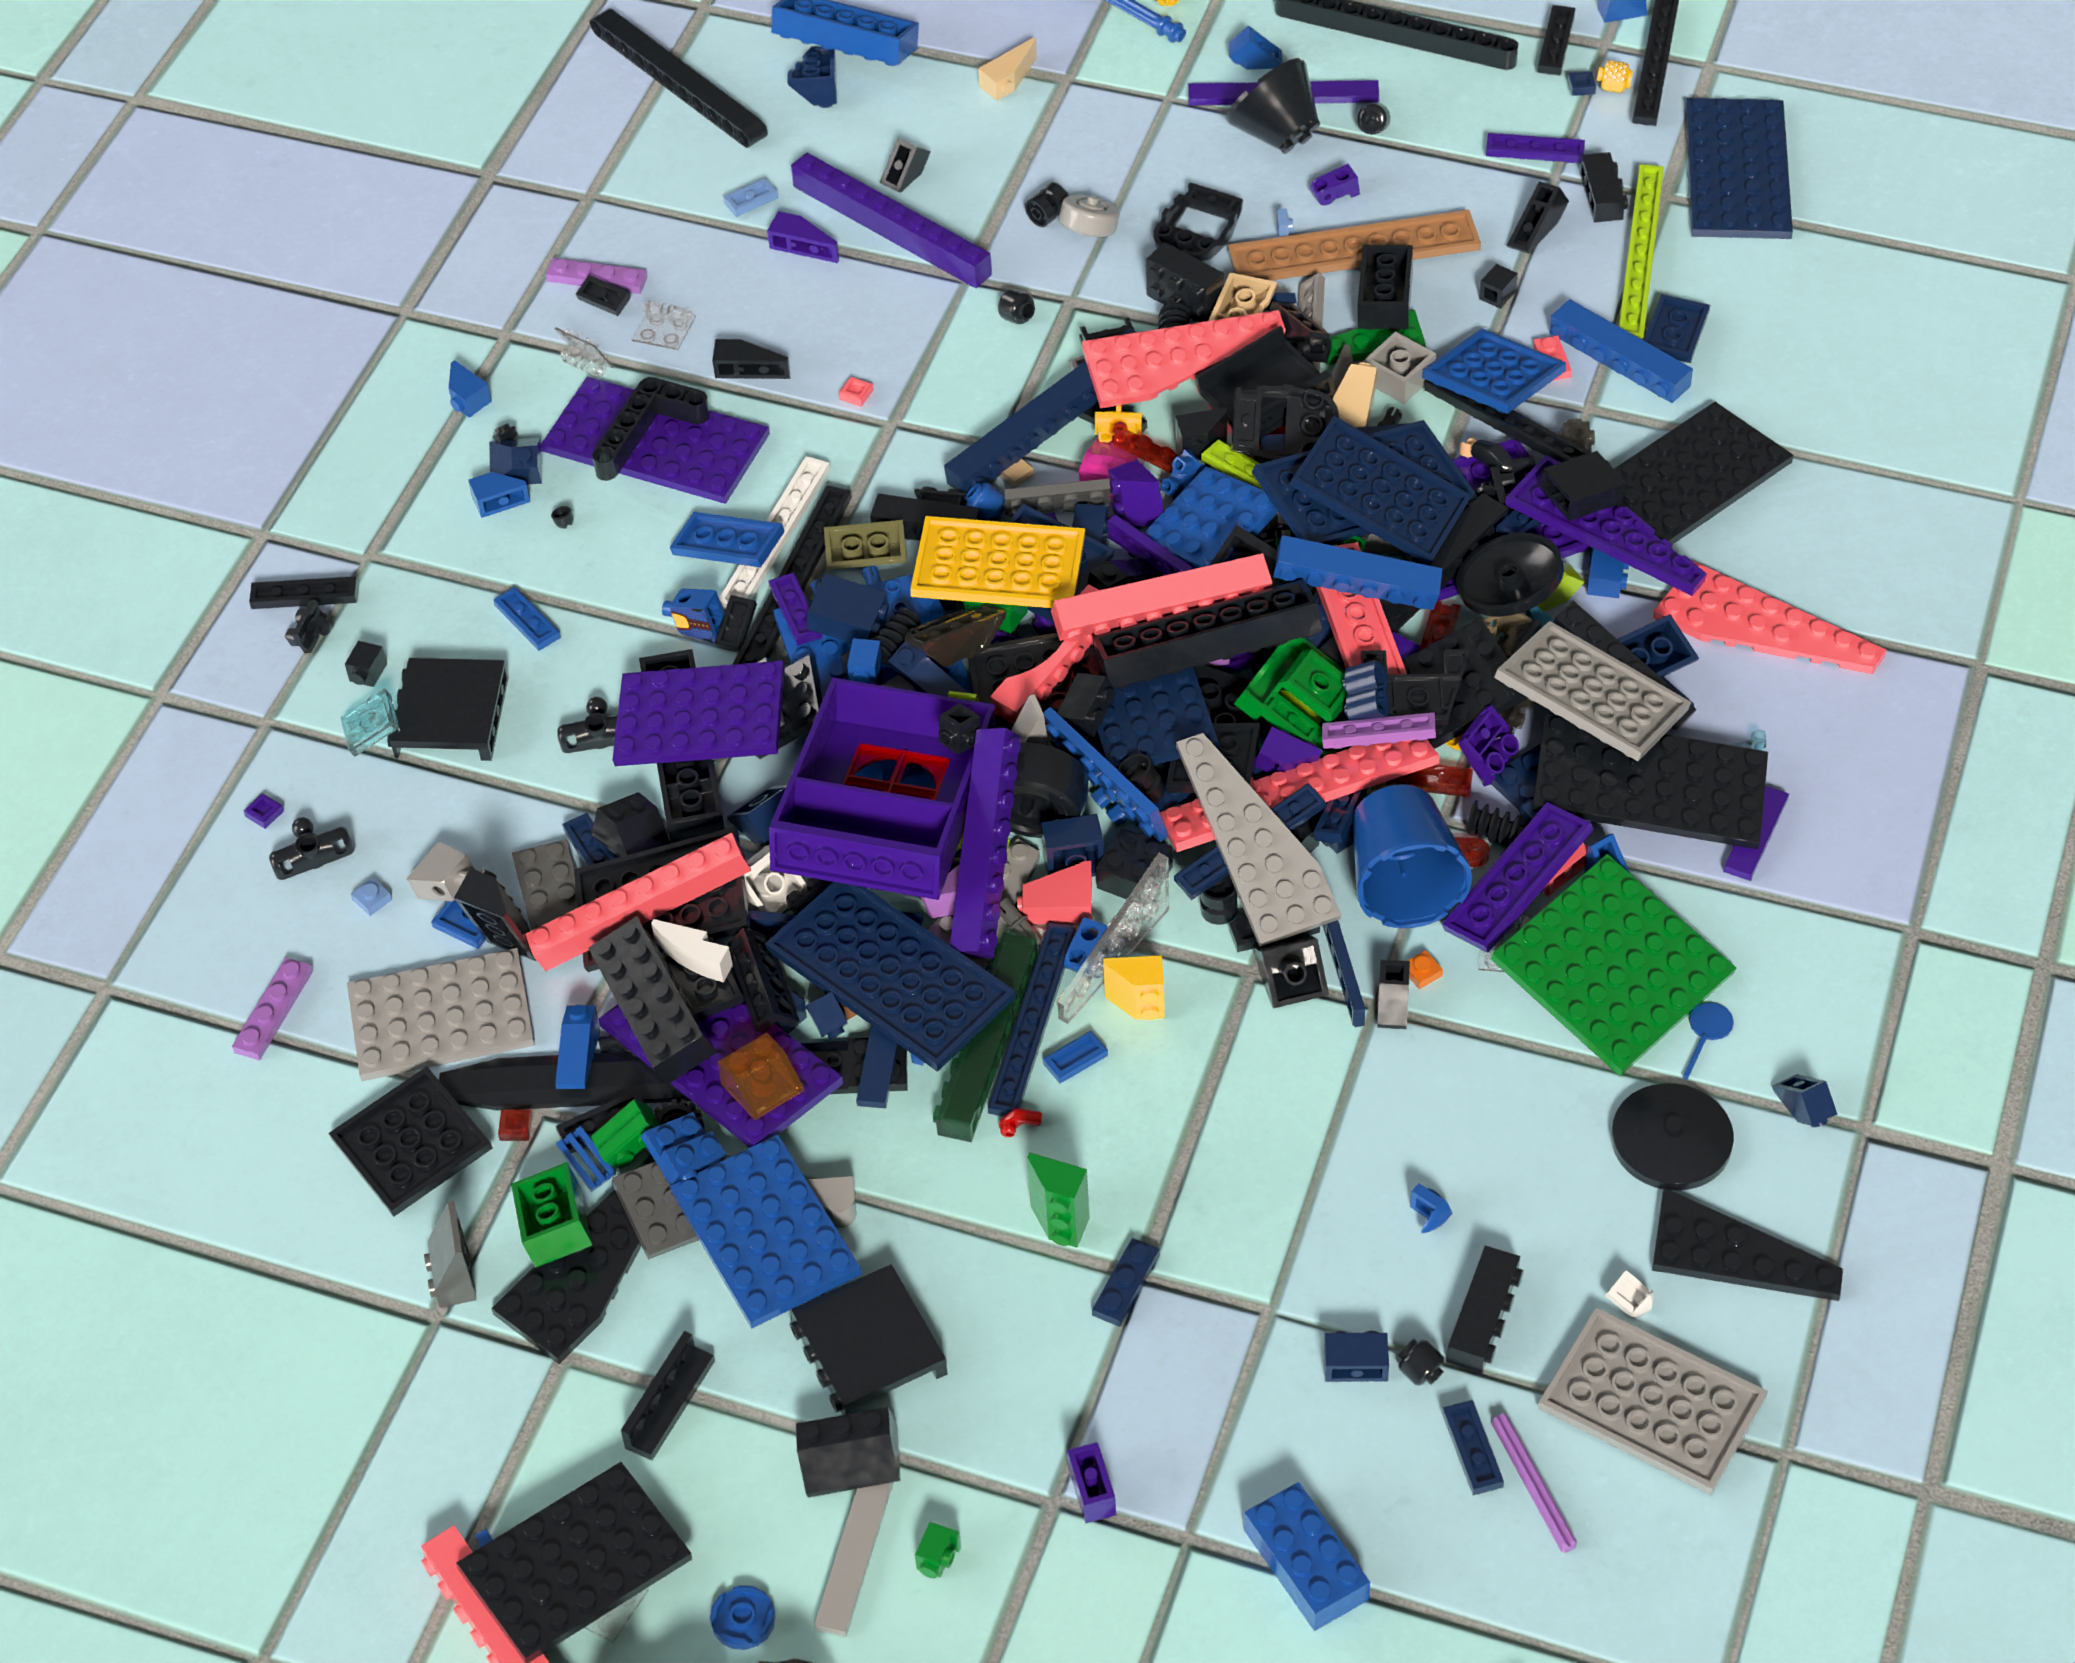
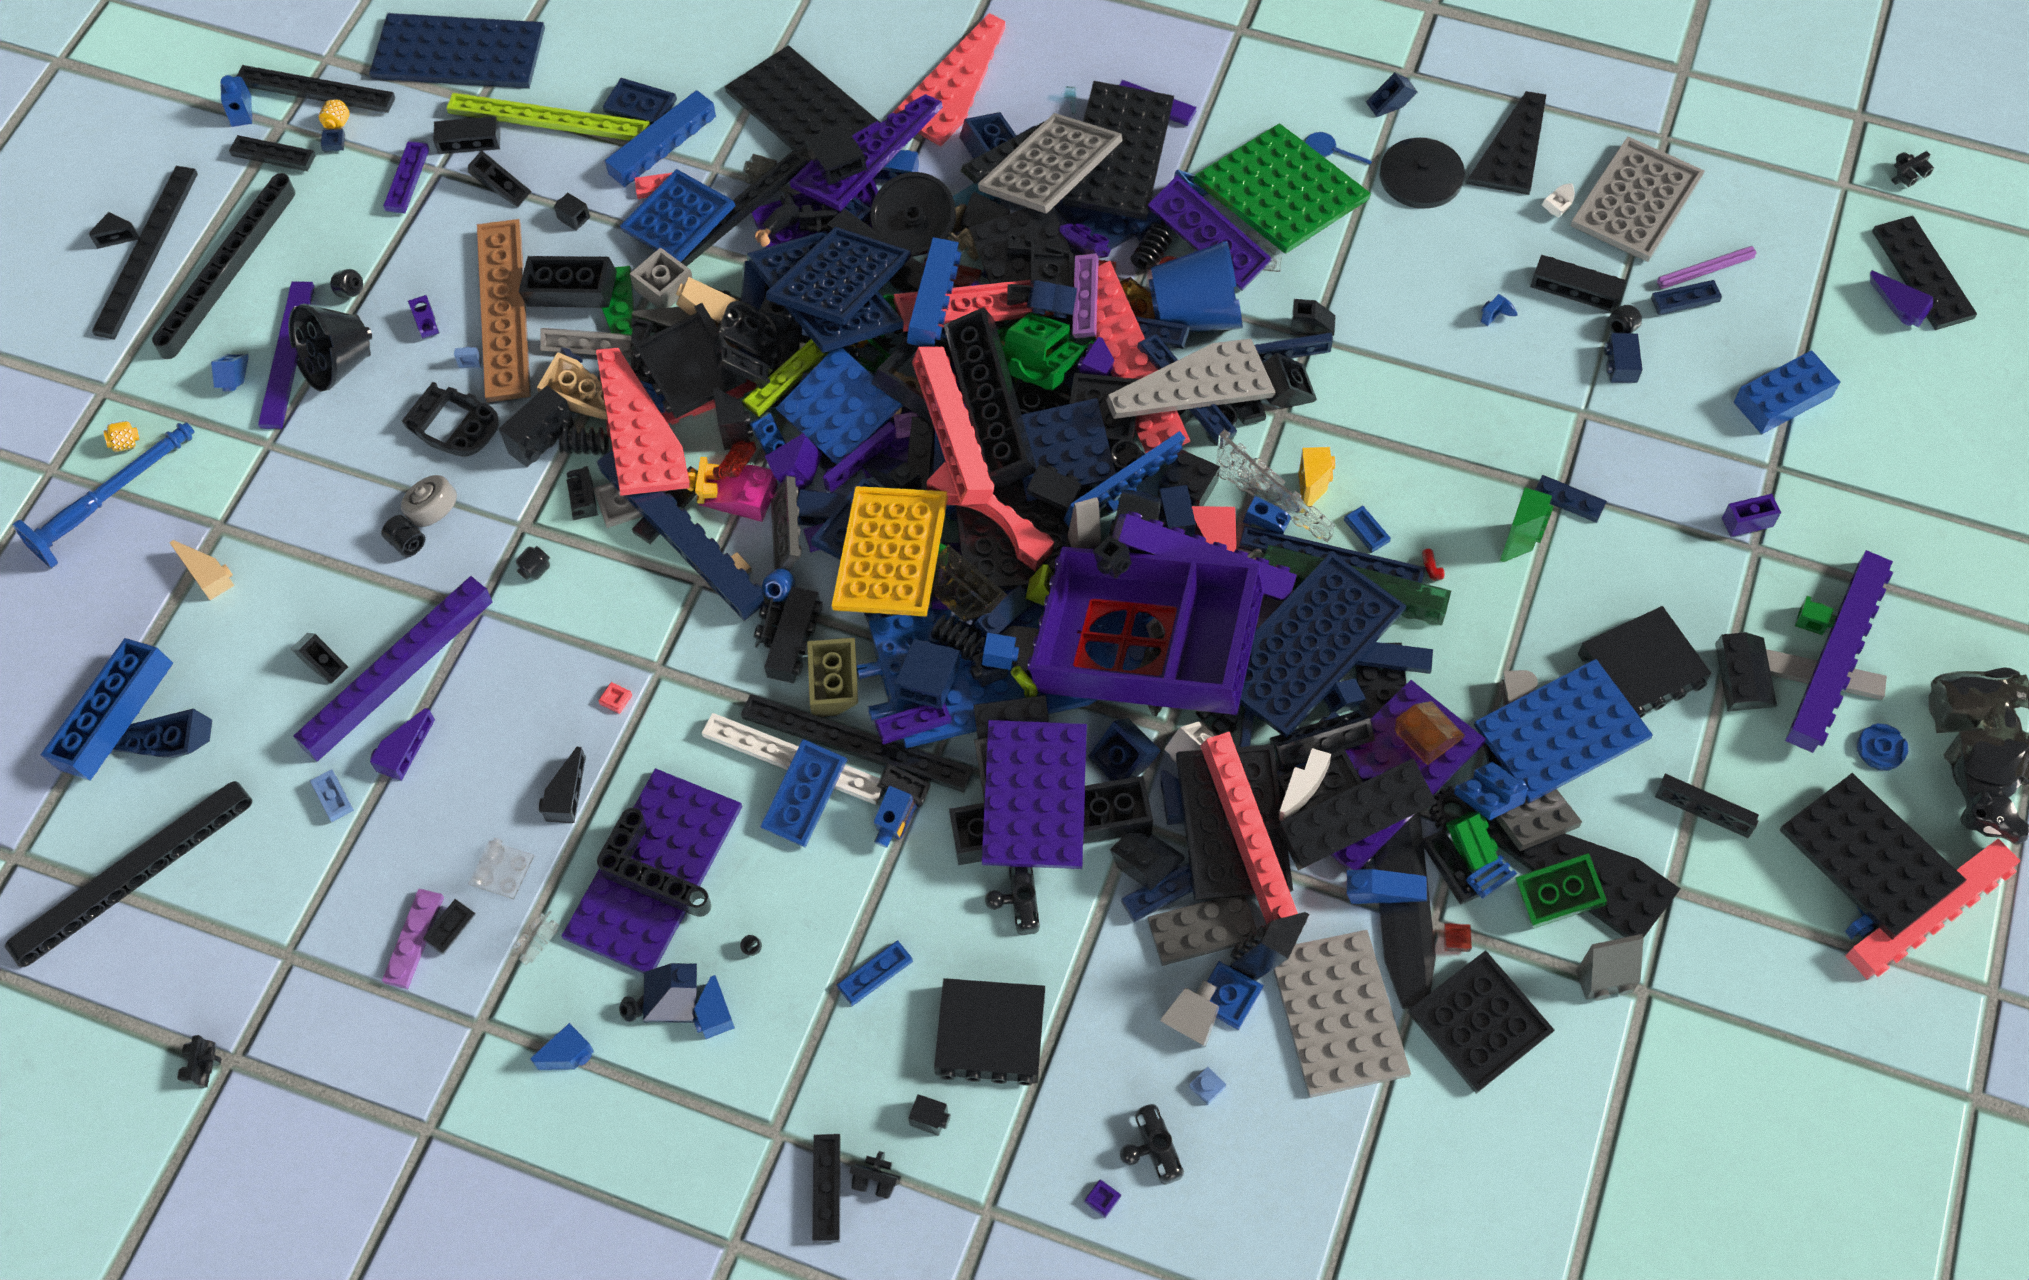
camera: 90 degrees left, 10 degrees up
medium lavender plate [232,957,313,1061] -> none
clear light blue plate [340,689,399,757] -> none
black slope [1268,301,1330,342] -> none
orange plate [1407,950,1443,989] -> none
none -> black hips [177,1035,222,1088]
none -> dark purple brick [1785,550,1893,753]

